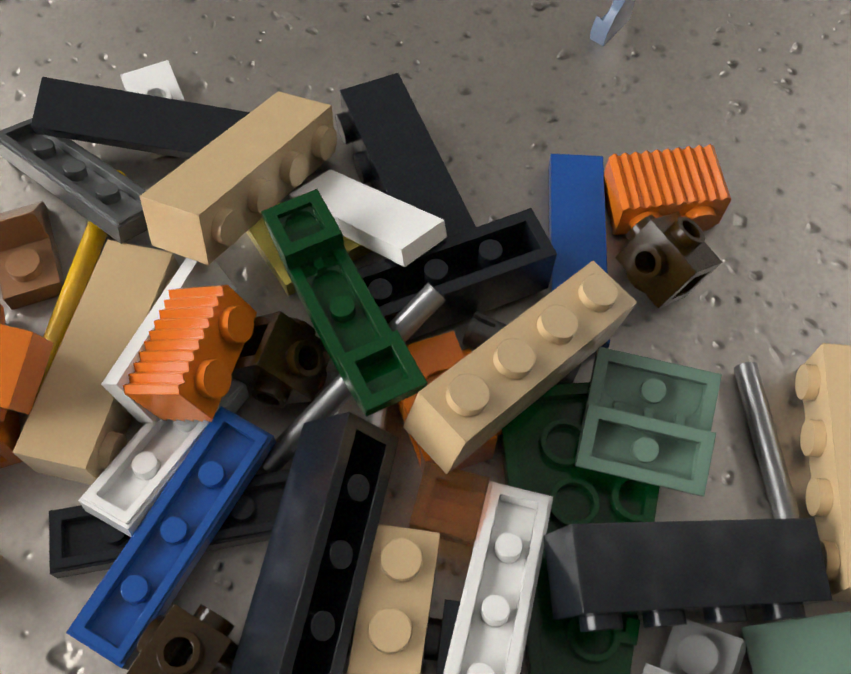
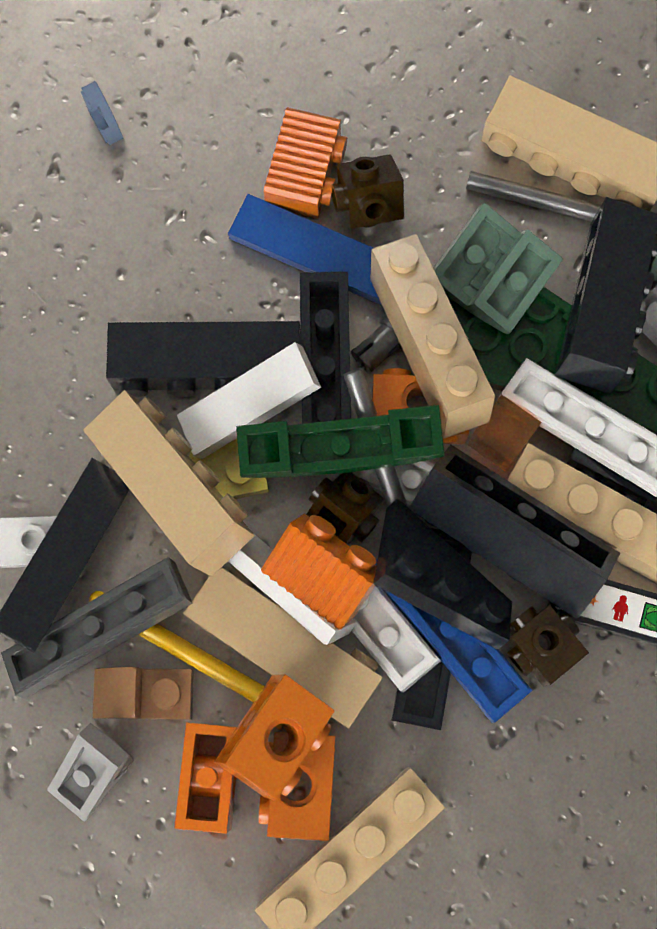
camera: 65 degrees left, 15 degrees up
none -> black wing [374,498,512,649]

